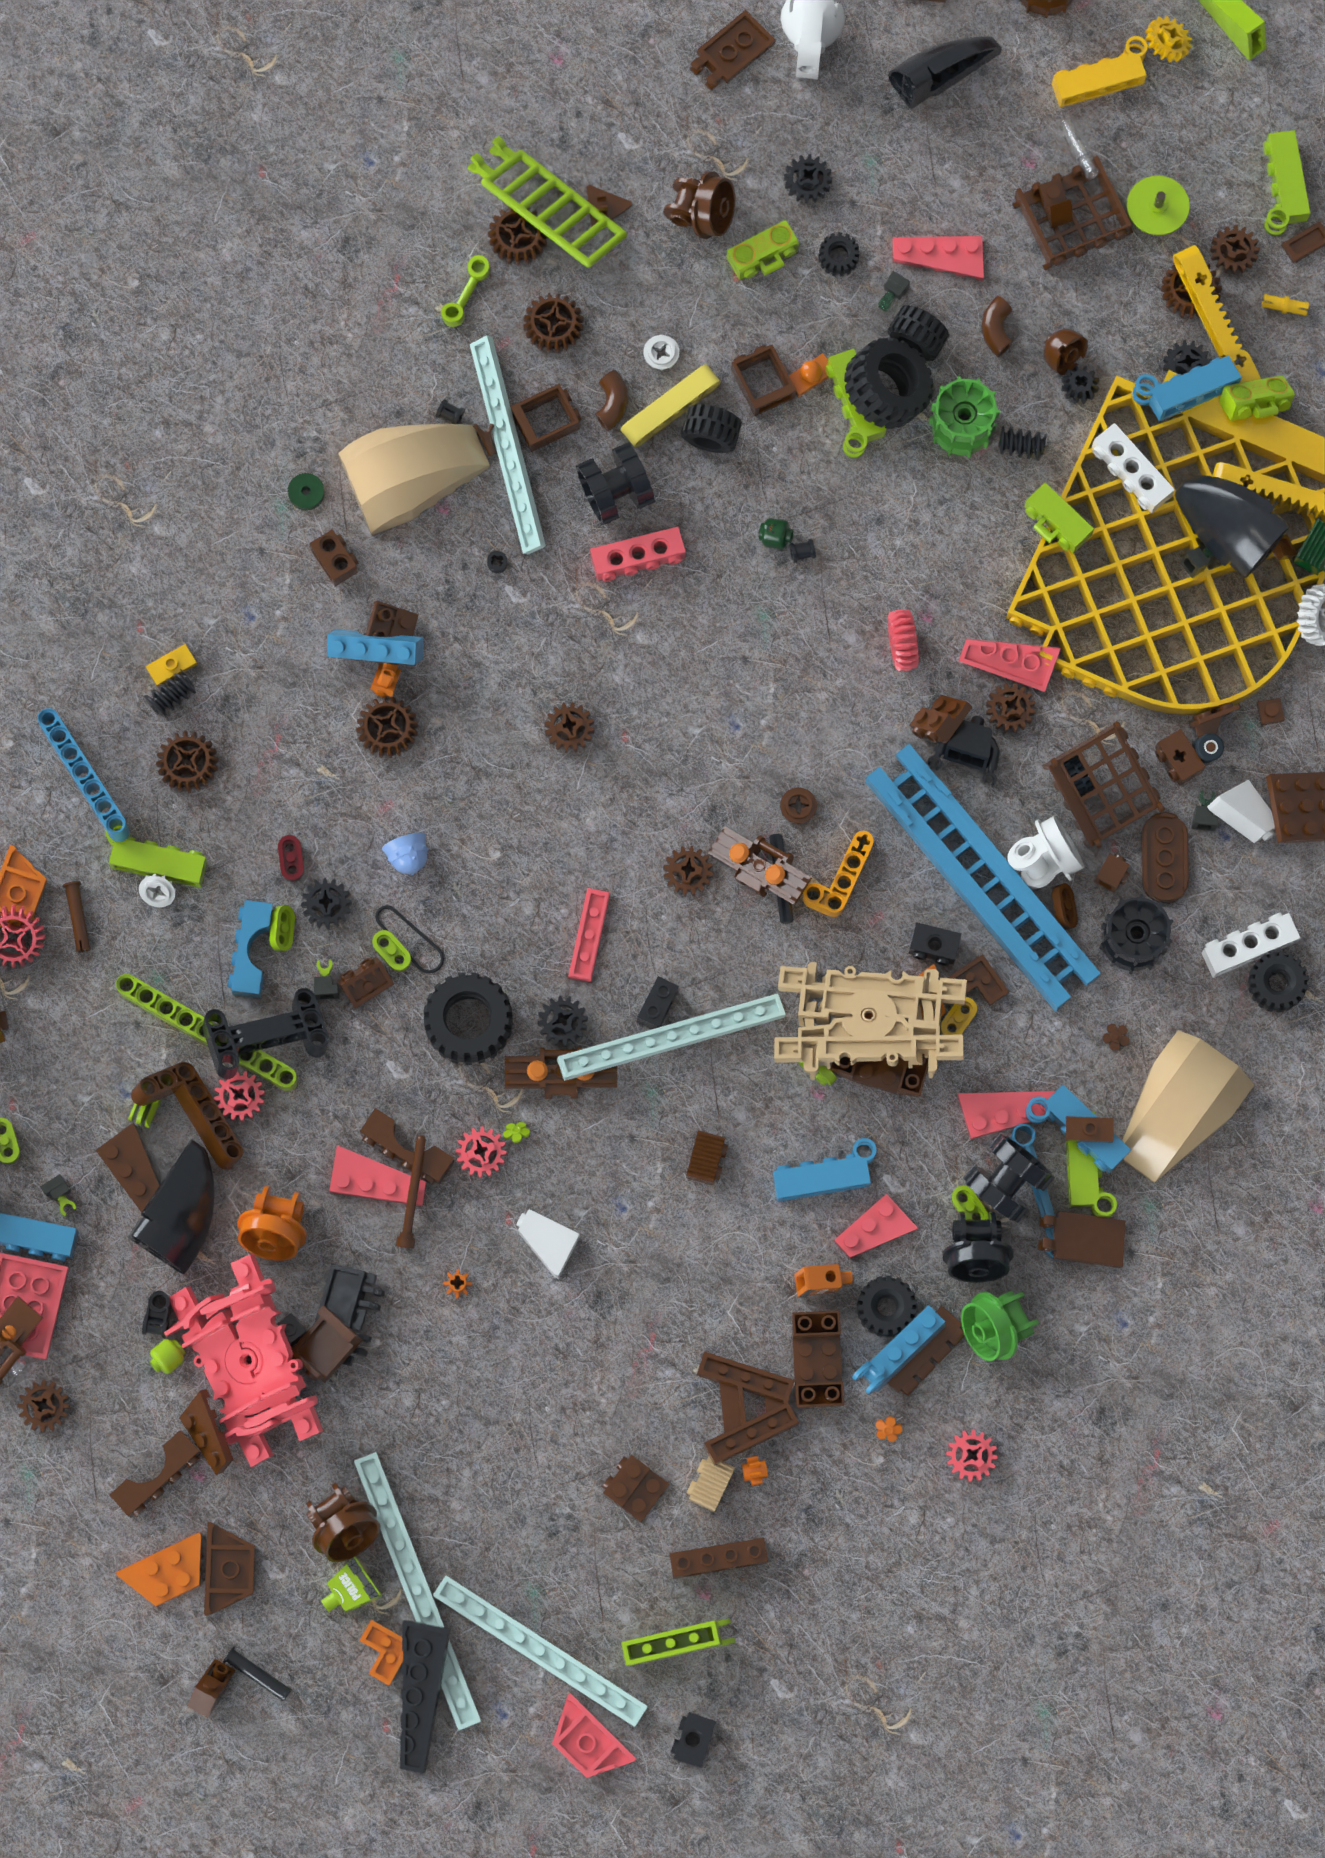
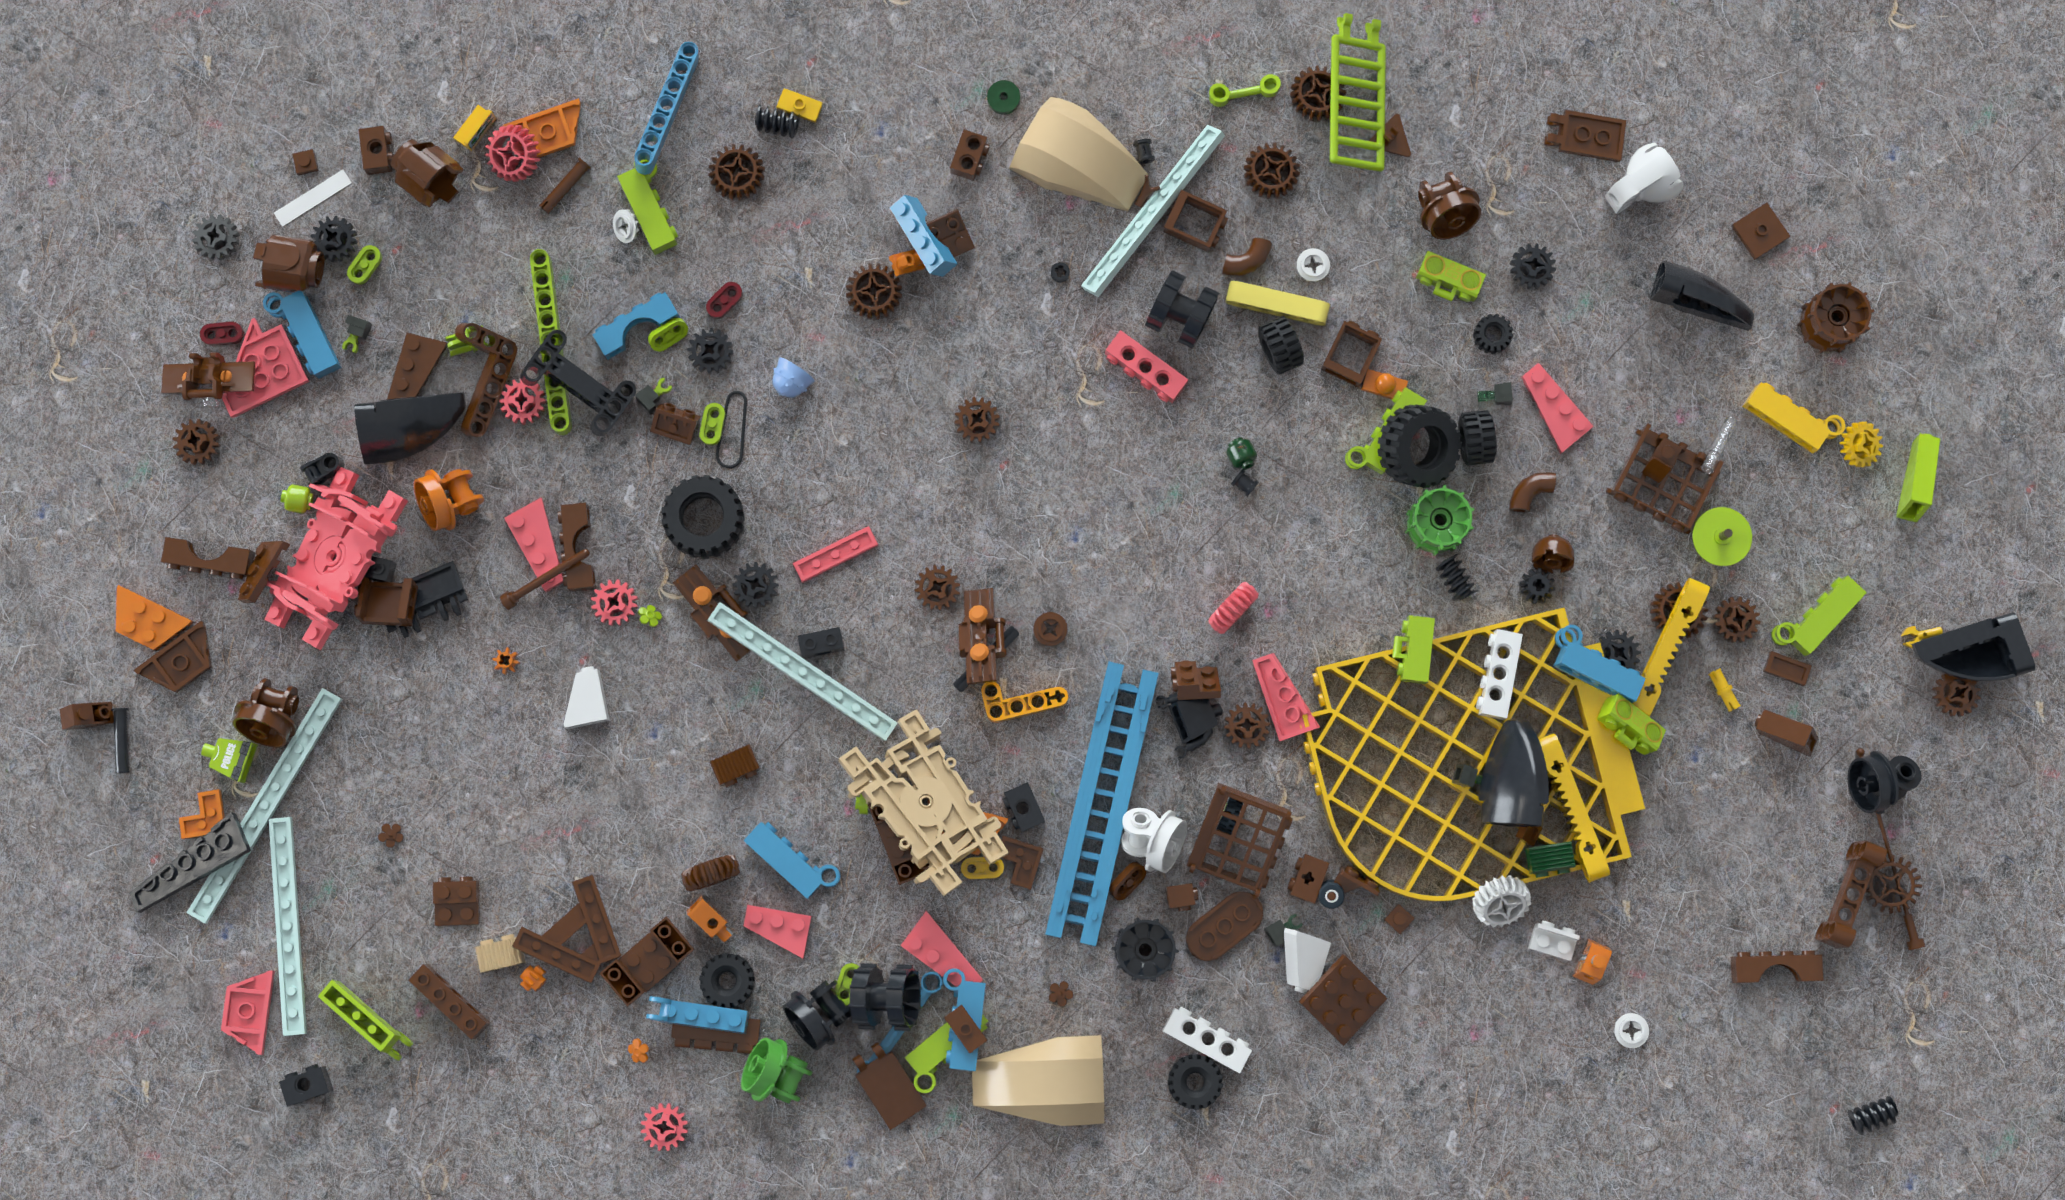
camera: 50 degrees right, 5 degrees up
none -> reddish brown plant [378,823,403,848]
none -> reddish brown gear [681,855,740,892]

